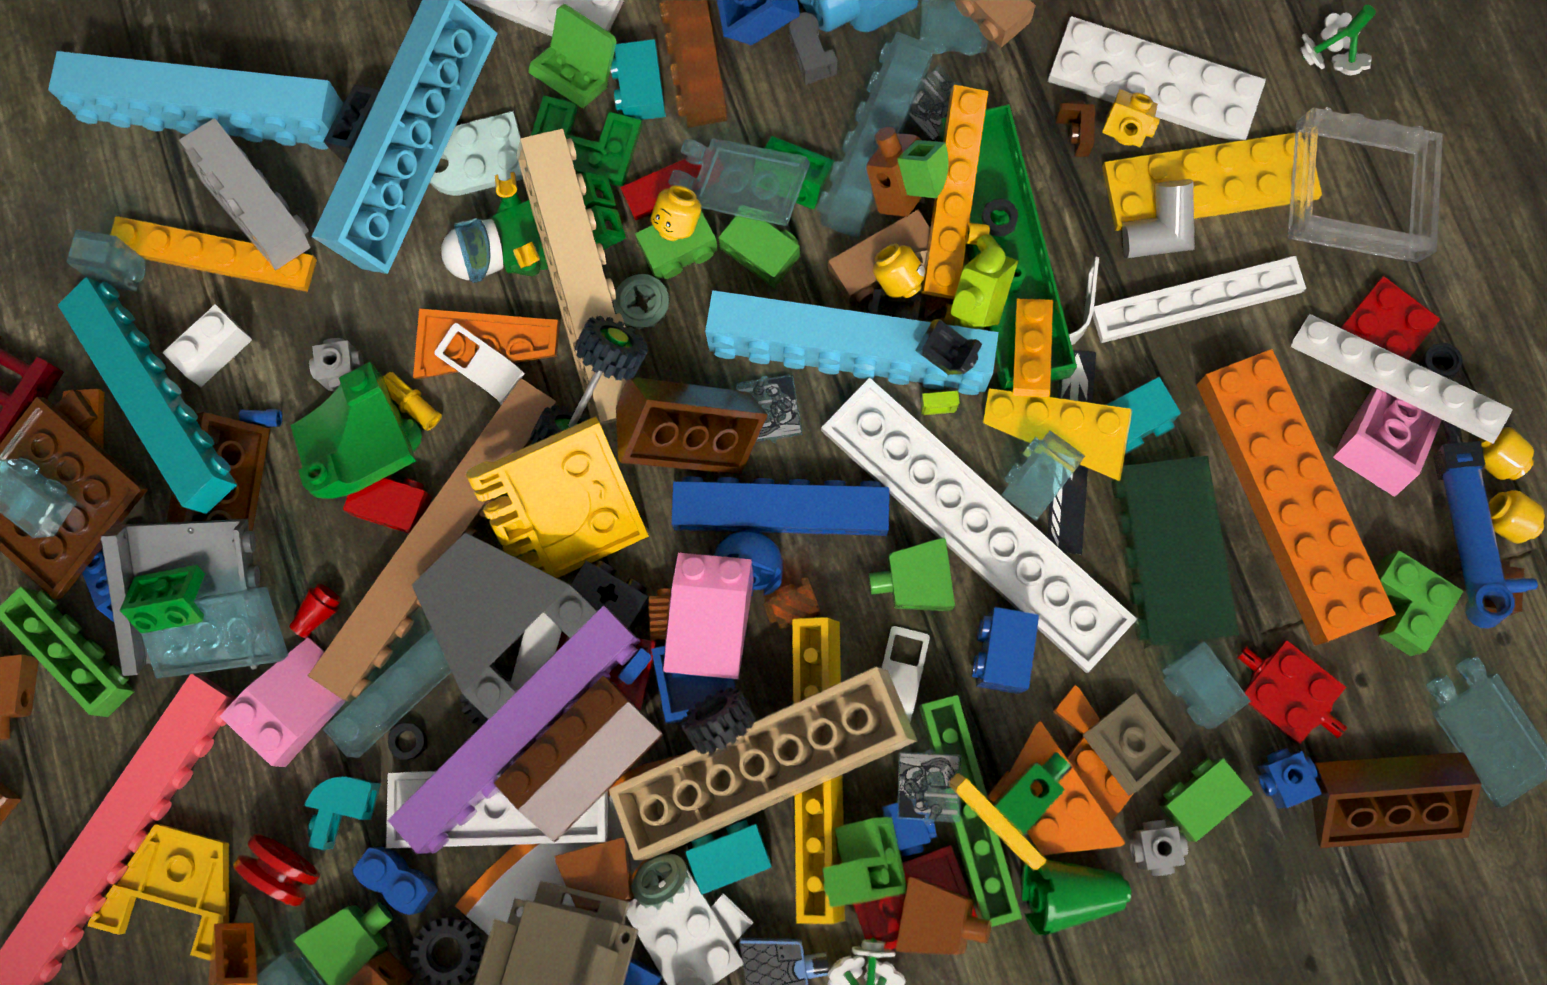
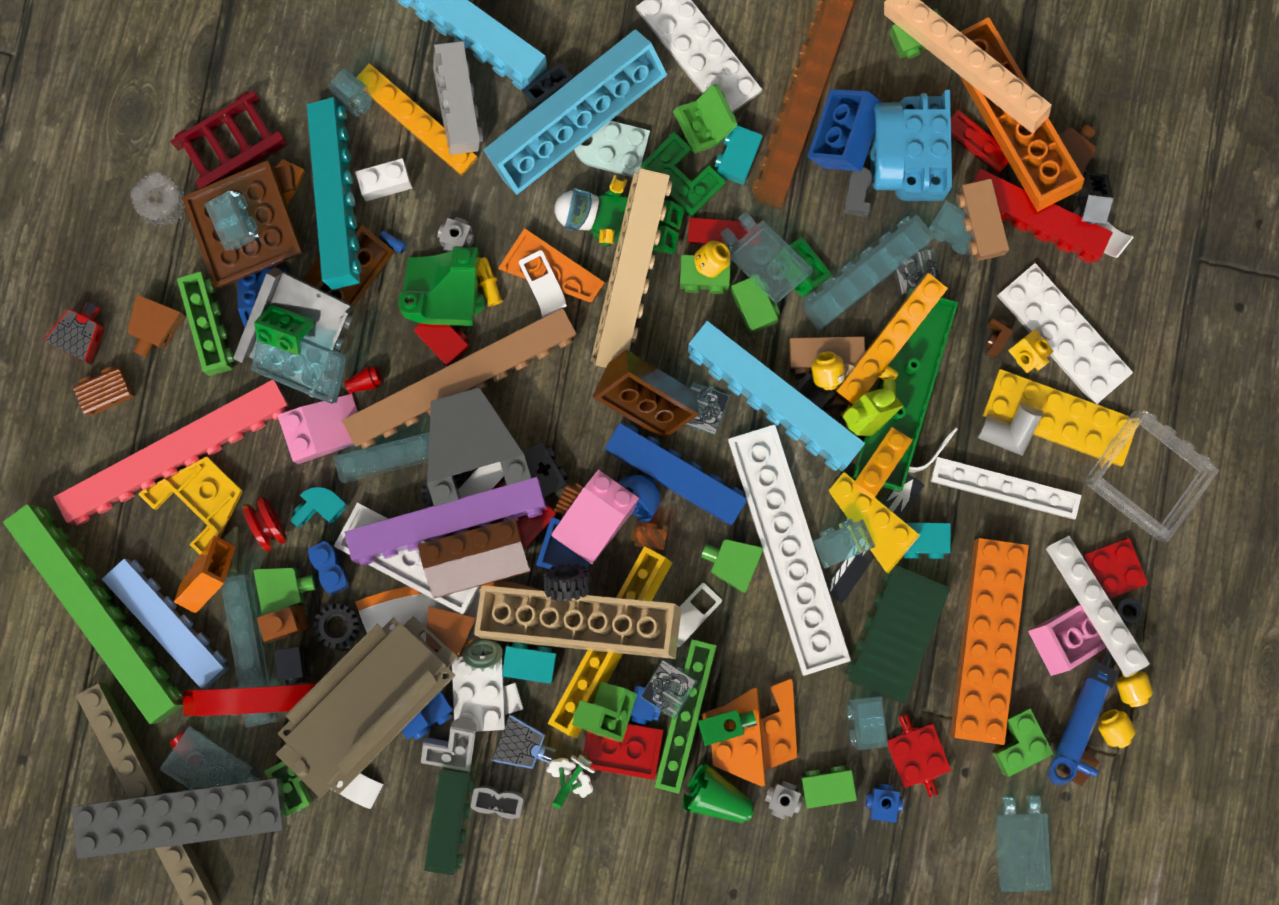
camera: 25 degrees right, 5 degrees up
black piece [388,723,427,760] -> none
yellow hinge [466,416,649,578] -> none
black axle [530,316,648,444] -> none
sand green gear [613,274,669,330] -> none
blue tile [617,647,652,685] -> none
dark orange torso [866,127,922,217] -> none
dark orange torso [896,877,991,955] -> none
bright green brick [897,140,949,198] -> none
black bracket [915,319,982,375] -> none
lime tile [920,391,959,415] -> none
yellow tile [948,773,1046,870] -> none
blue piece [971,607,1039,694] -> none
black piece [981,199,1018,237] -> none
dark tan plate [1082,693,1181,796] -> none
white plant [1301,5,1376,75] -> none
reddish brown slope [1312,752,1482,848] -> none

